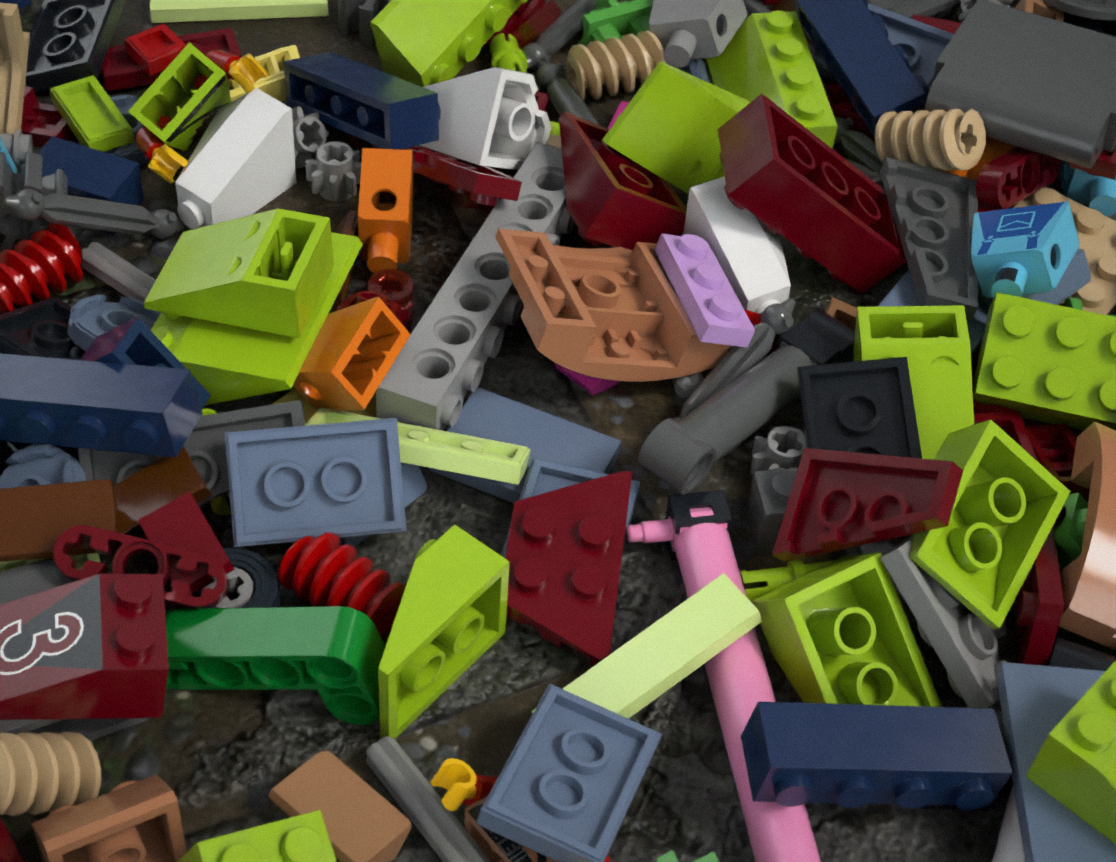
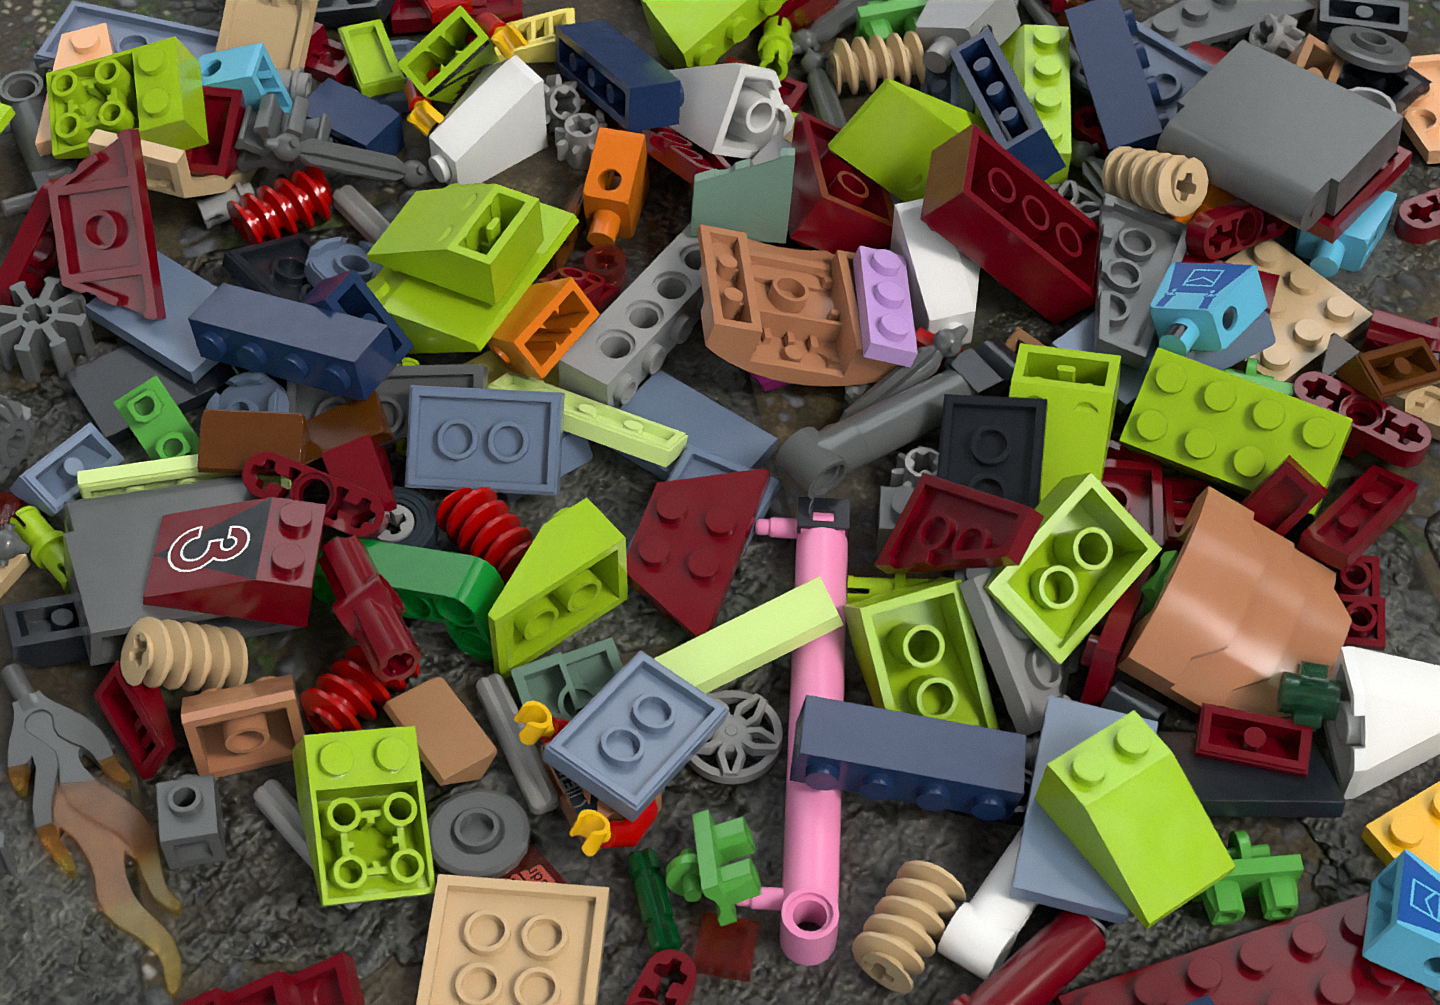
camera: 15 degrees right, 5 degrees up
none -> red piece [299,645,421,734]
none -> dark red piece [318,535,422,683]
none -> sand green slope [510,637,623,721]
none -> light grey wheel [688,690,783,784]
none -> sand green slope [690,147,795,243]
none -> dark blue brick [949,28,1066,181]

